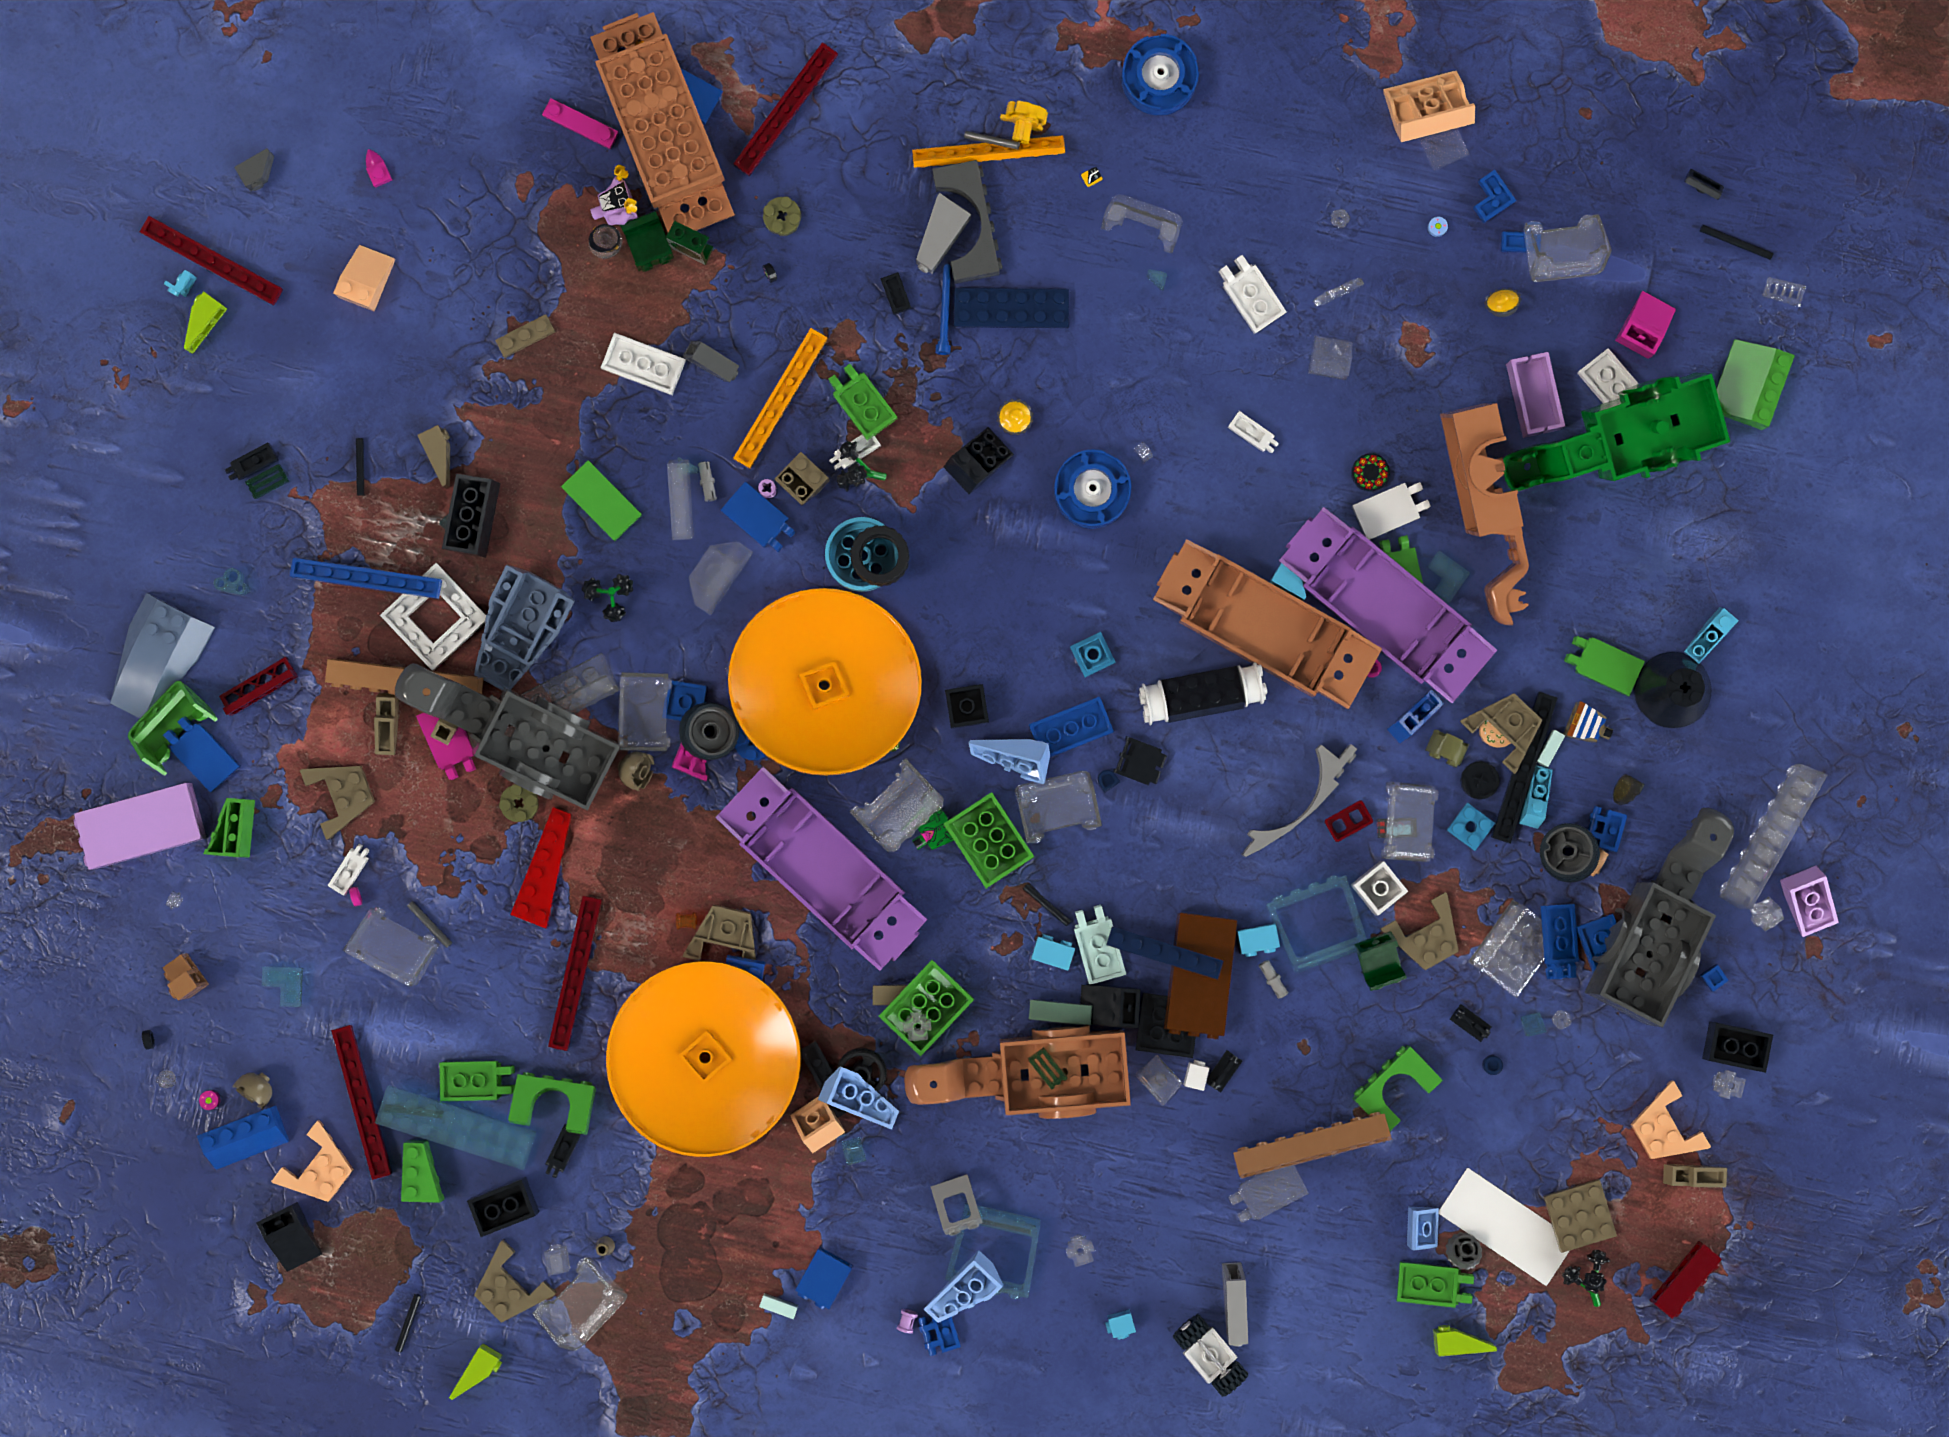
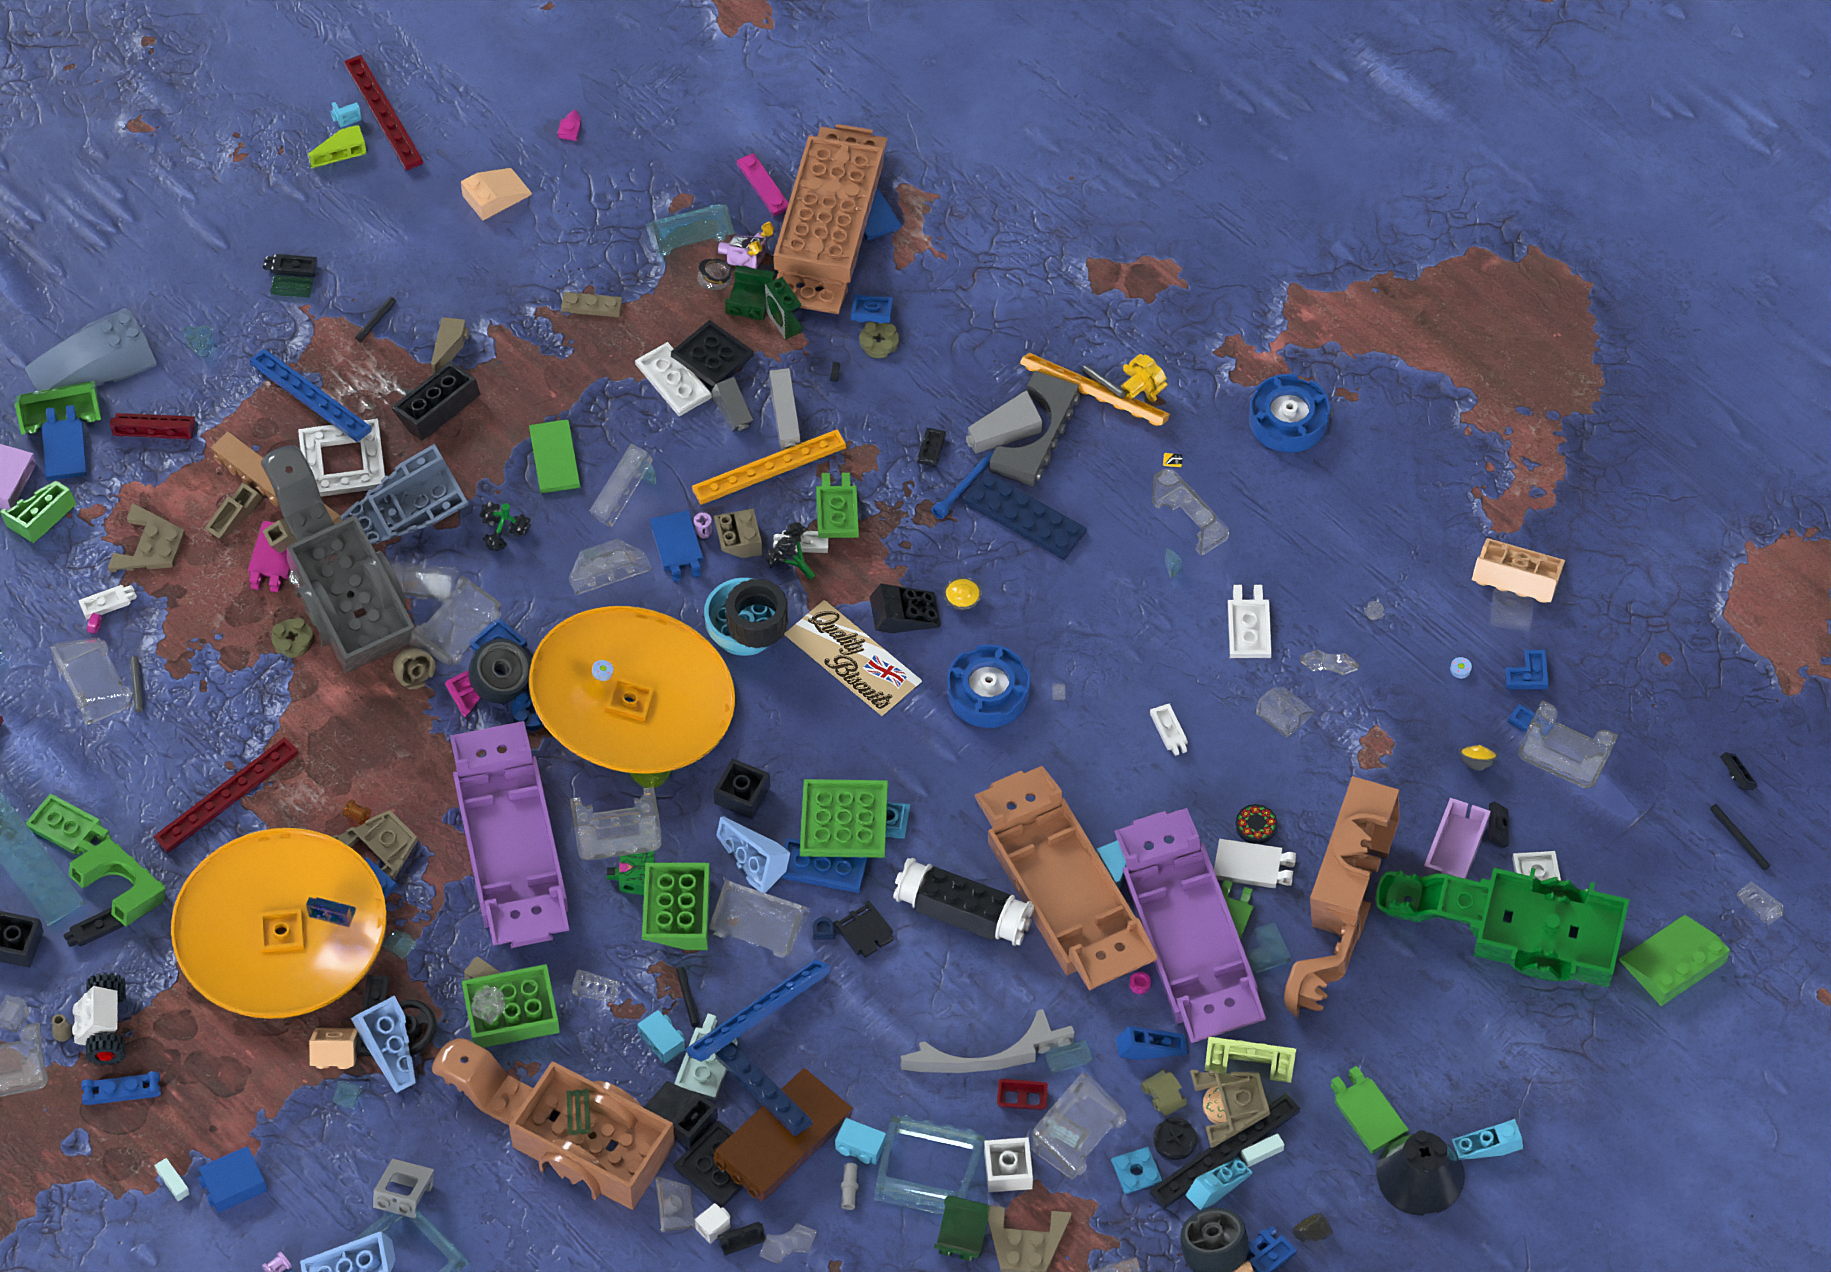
camera: 35 degrees right, 30 degrees down
dark grey slope [234,148,274,191] -> none
red wing [510,807,572,929] -> none
light grey pin [698,461,717,502] -> none
dark red plate [733,42,838,176] -> none
sand green slope [1029,999,1092,1025] -> none
torso [1563,701,1613,743] -> none
dark pink slope [1615,291,1676,359] -> none
none -> brick [72,973,126,1066]
none -> blue plate [81,1071,161,1105]
none -> clear blue bracket [306,897,356,927]
none -> clear light blue slope [383,930,416,959]
none -> clear slope [572,969,620,1003]
none -> light blue tile [592,660,613,681]
none -> clear light blue windscreen [645,204,734,256]
none -> black plate [671,320,754,387]
none -> blue plate [686,959,831,1062]
none -> clear tile [759,1223,817,1264]
none -> light grey slope [770,368,800,451]
none -> sticker [784,600,922,716]
none -> bright green plate [800,779,888,858]
none -> blue plate [851,295,893,324]
none -> clear light blue tile [1044,1040,1093,1074]
none -> yellowish green slope [1204,1037,1296,1083]
none -> black plate [1489,801,1509,848]

